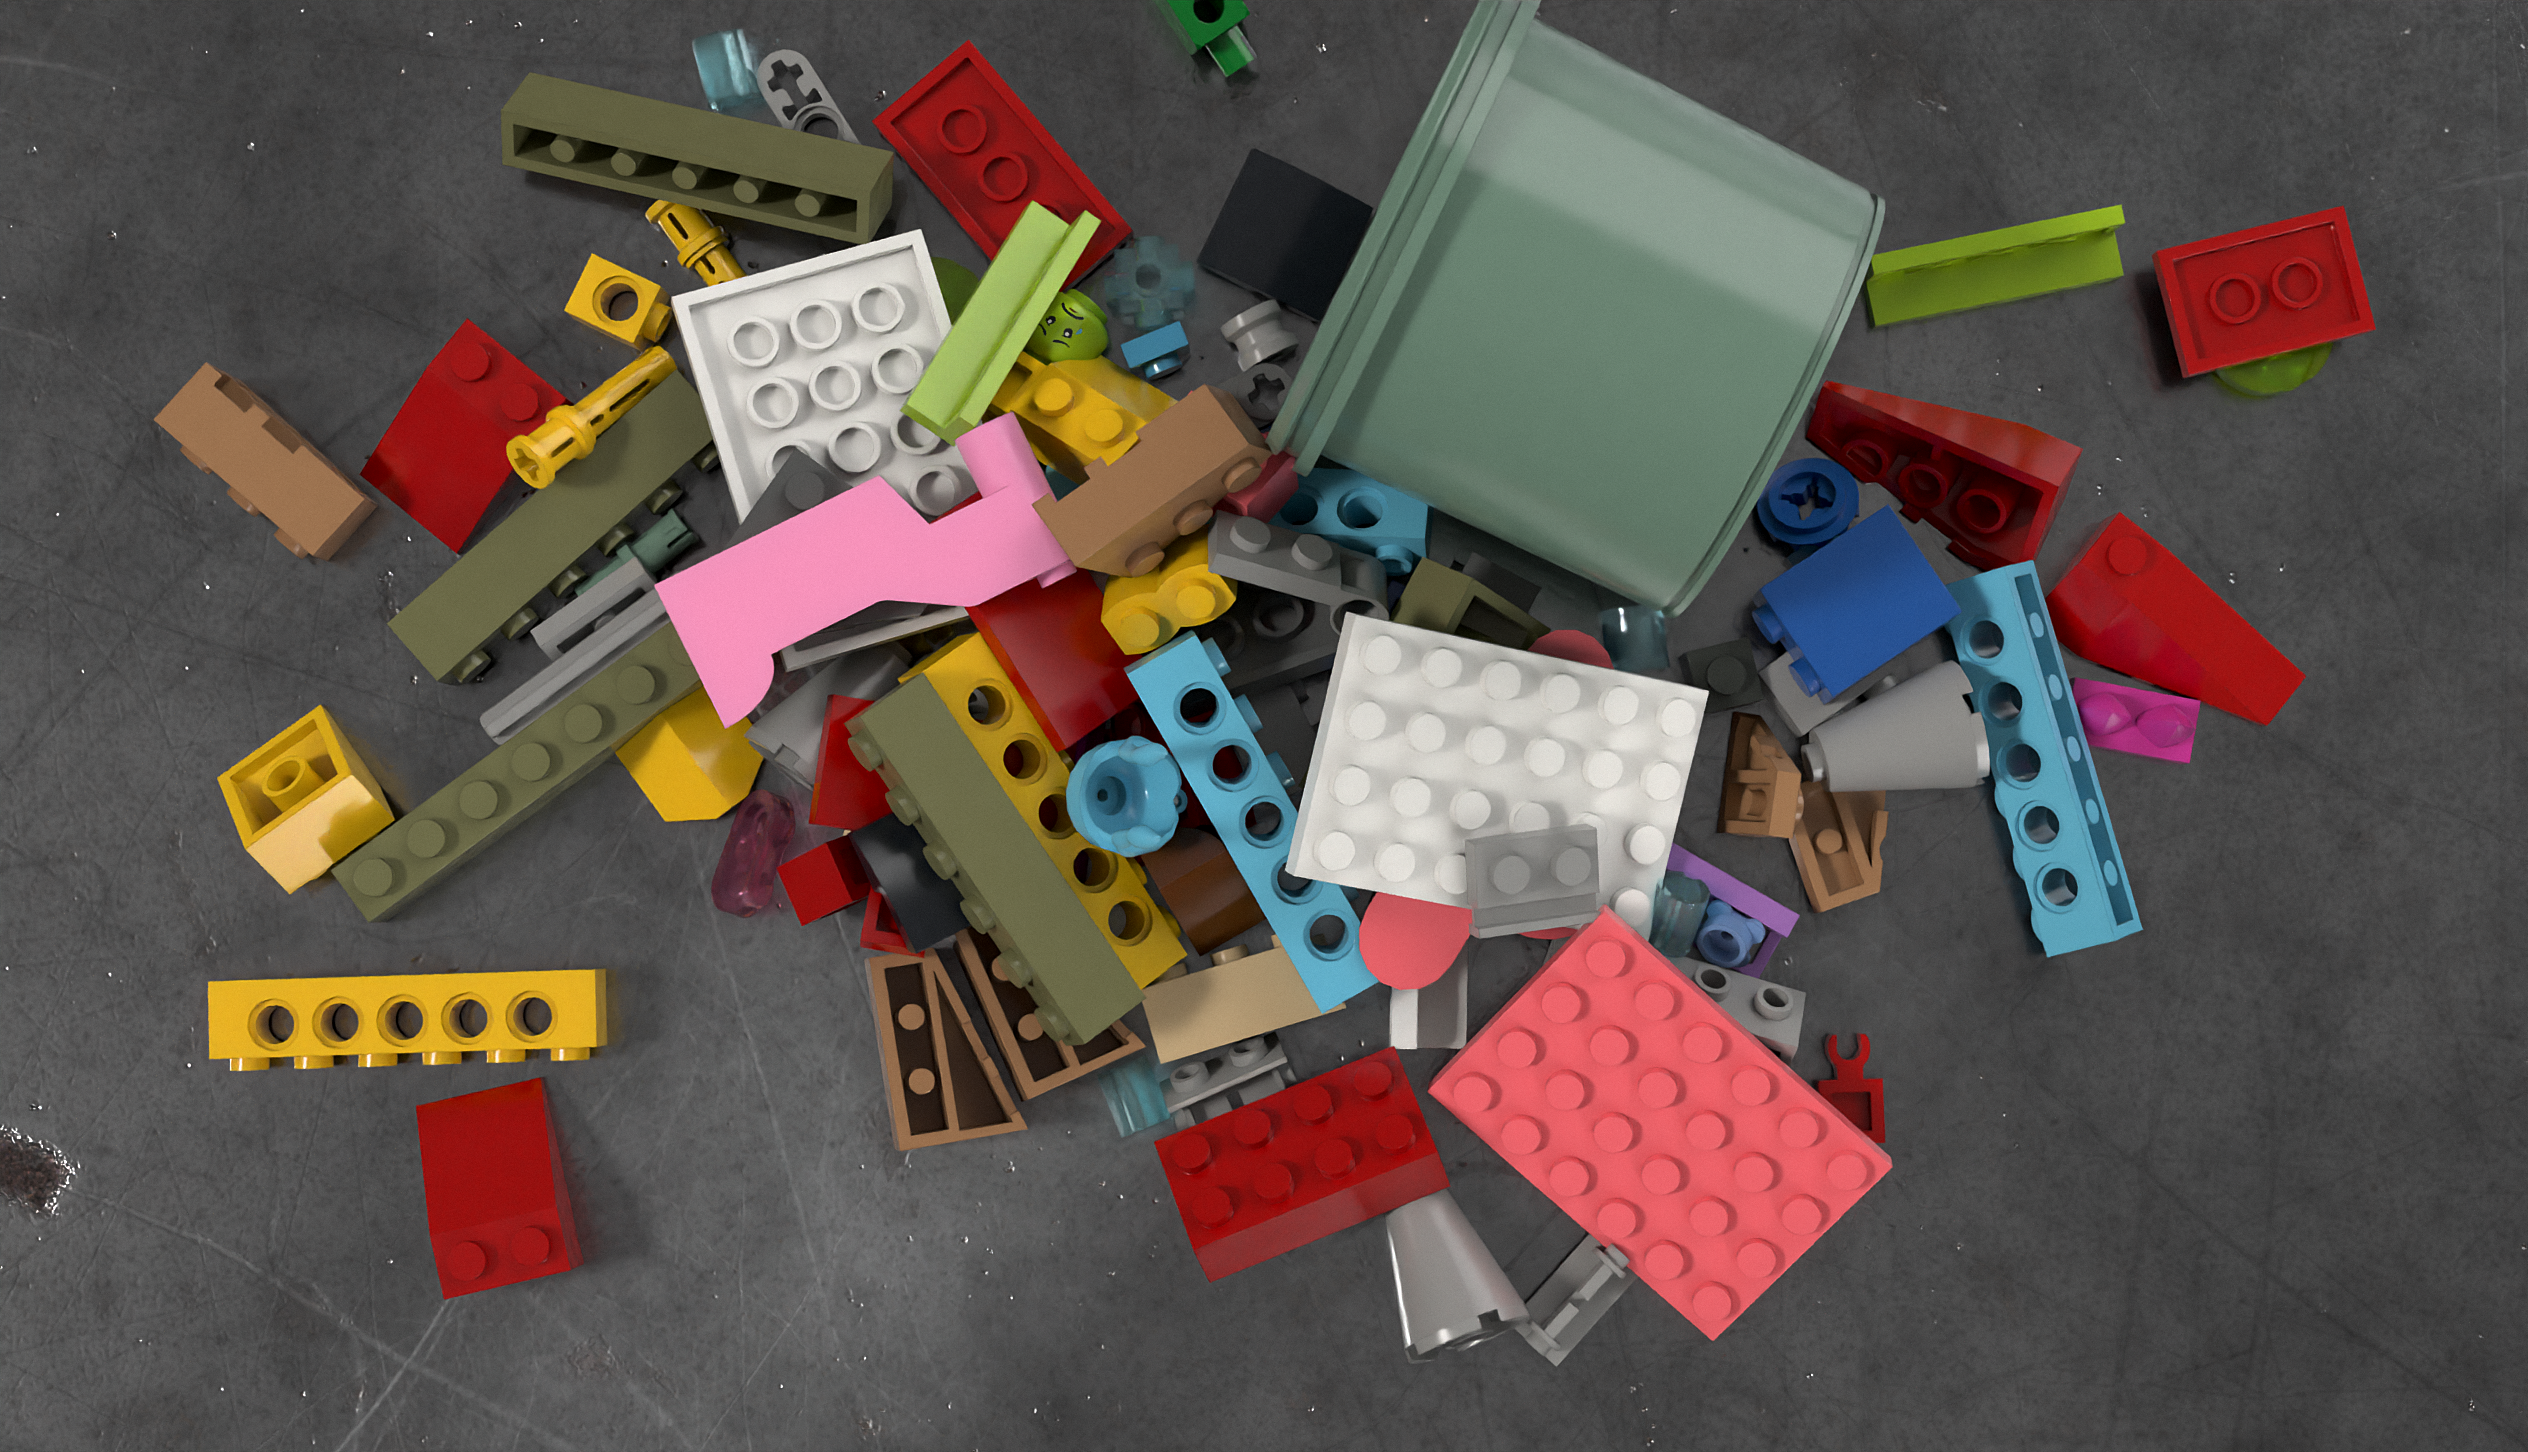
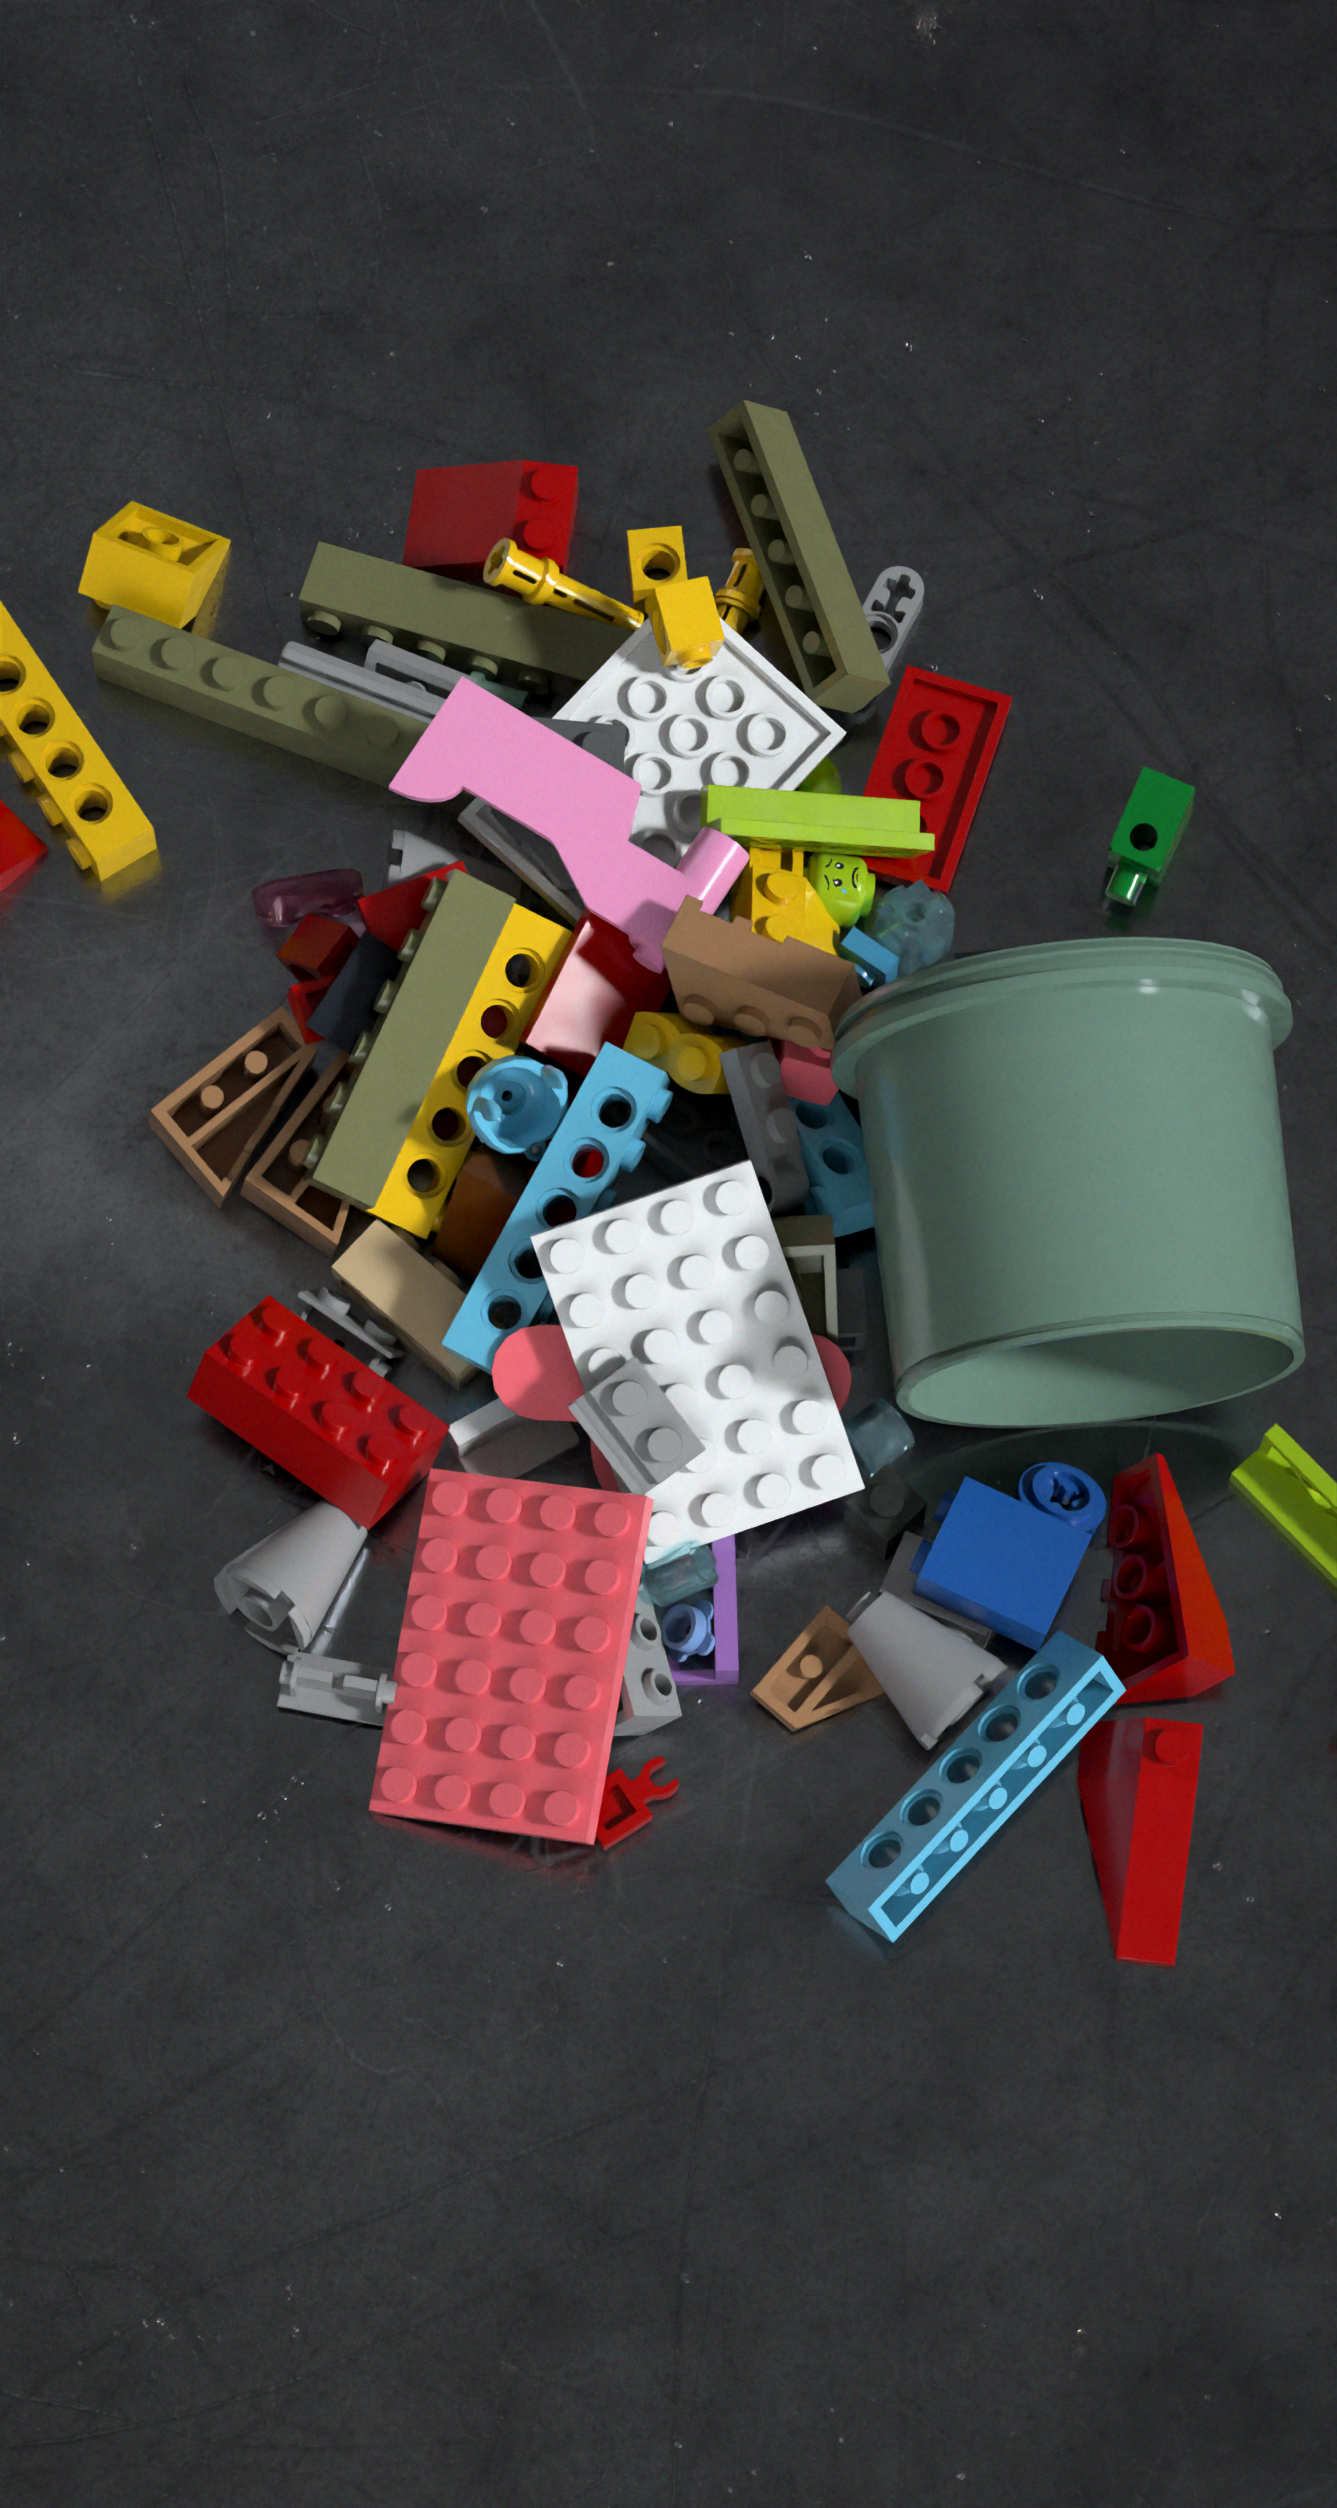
camera: 55 degrees right, 15 degrees down
medium nougat wedge [153,362,379,562] -> none
yellow slope [615,686,765,822] -> none
clear light blue piece [691,29,761,110] -> none
clear light blue piece [1096,1055,1171,1138] -> none
medium nougat wing [1717,711,1804,839] -> none
dark pink tile [2069,677,2201,764] -> none
none -> yellow brick [645,576,725,670]

